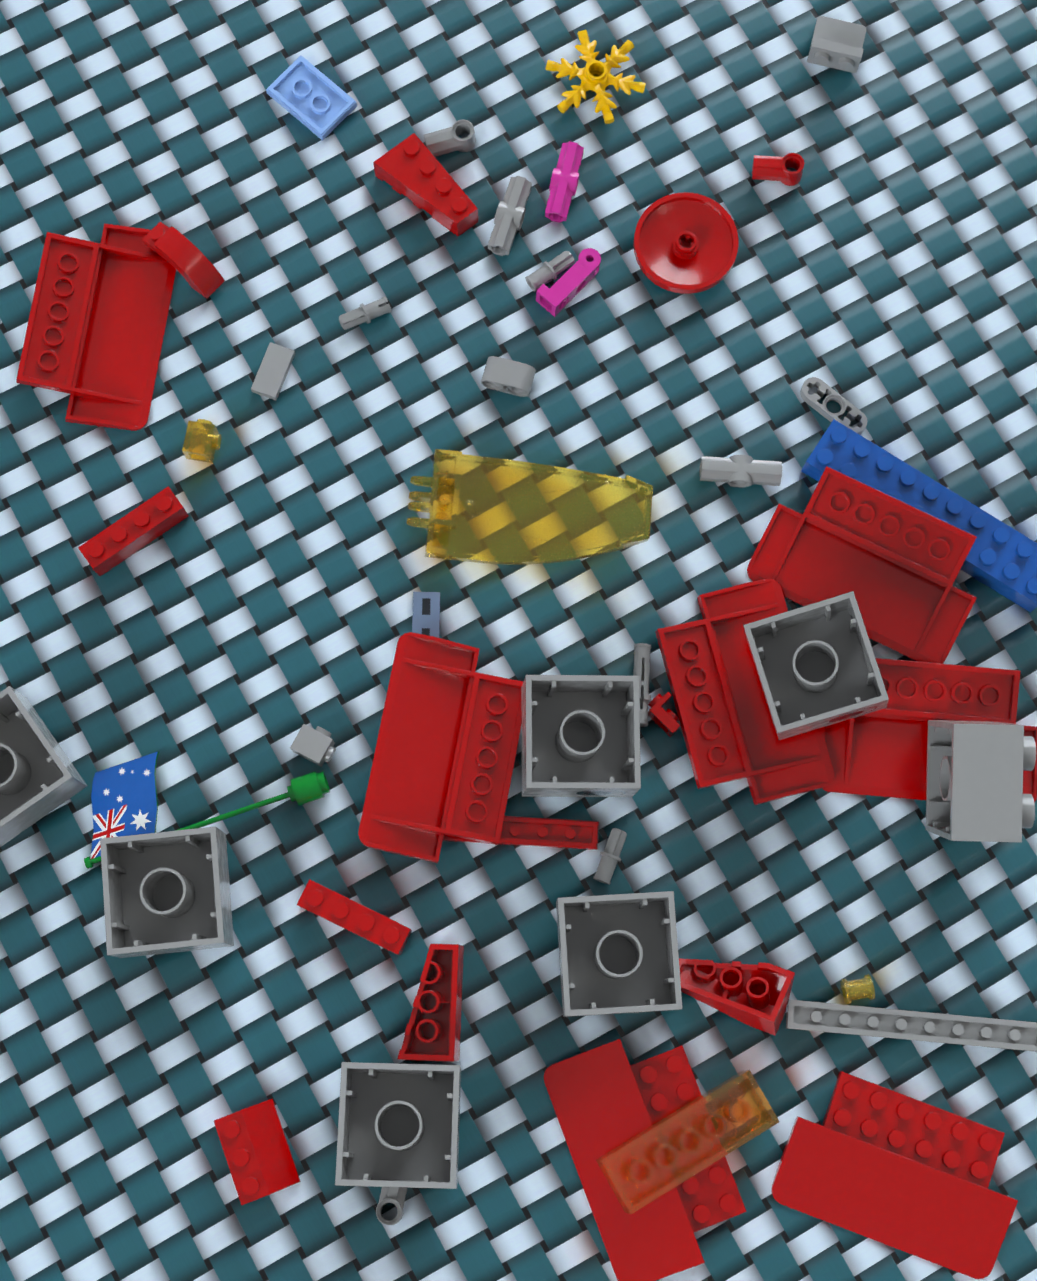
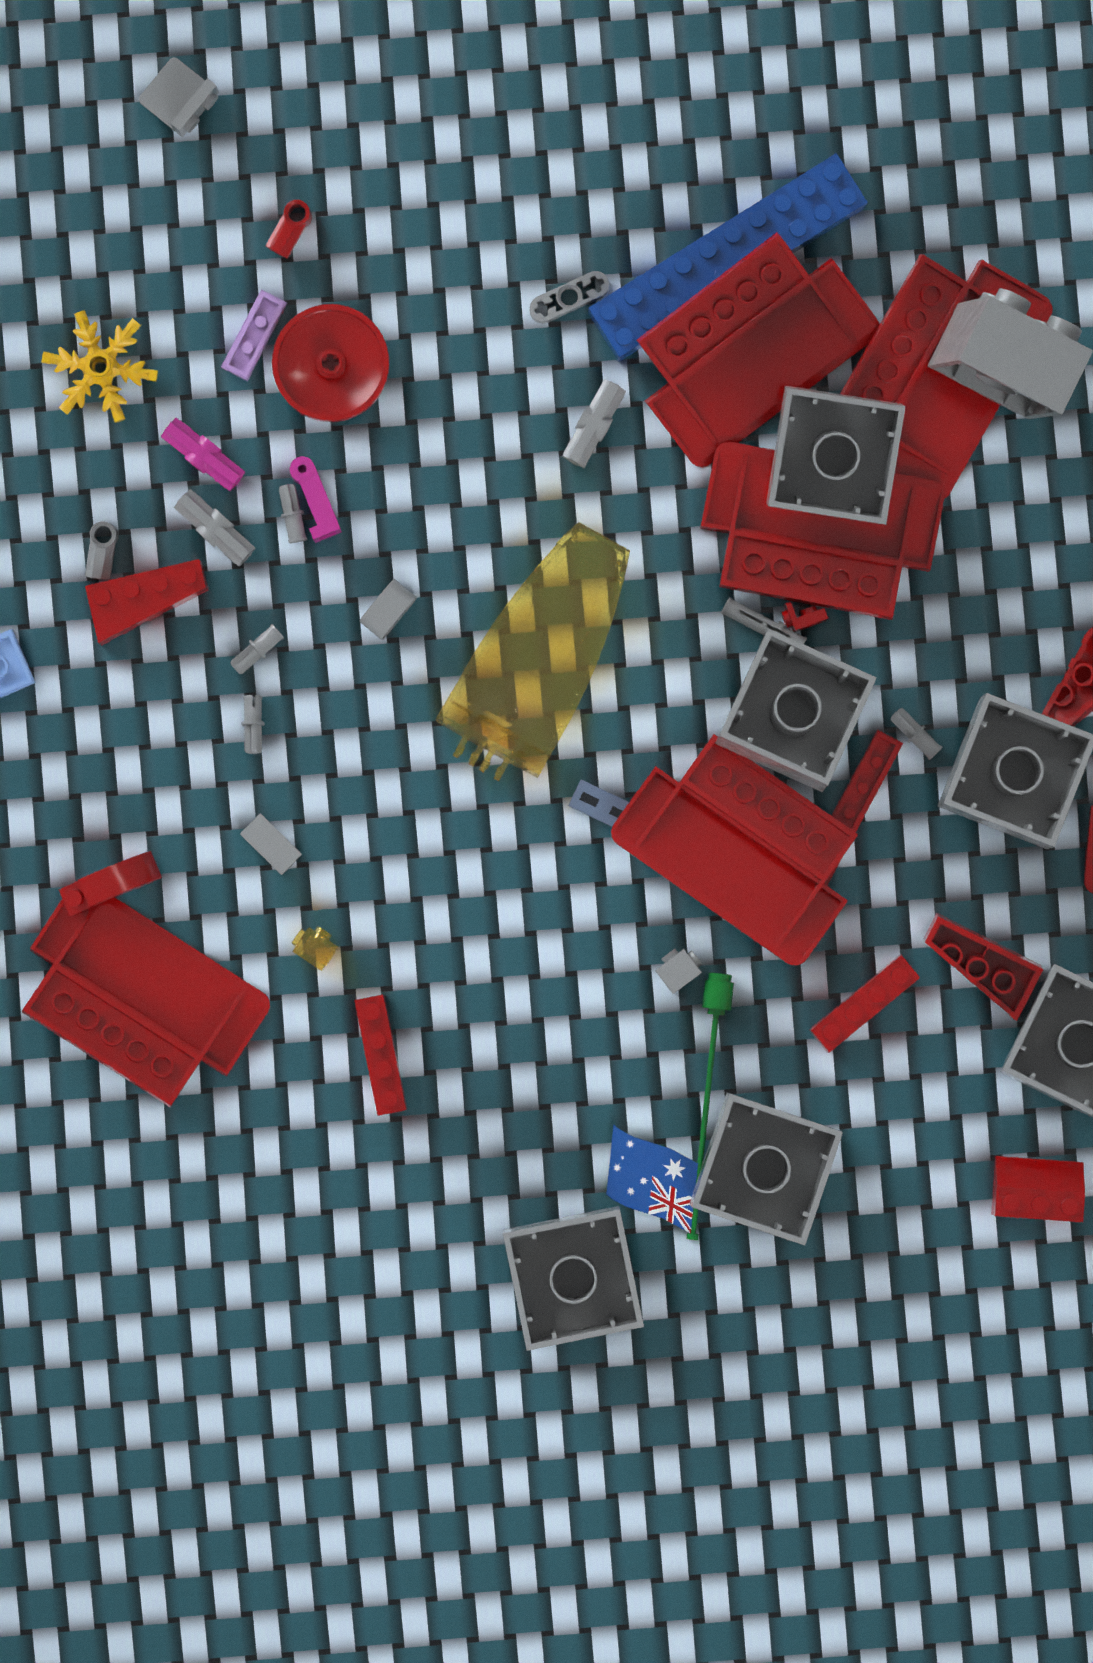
camera: 65 degrees left, 10 degrees up
none -> lavender tile [221,290,288,382]
none -> light grey axle [230,624,284,674]

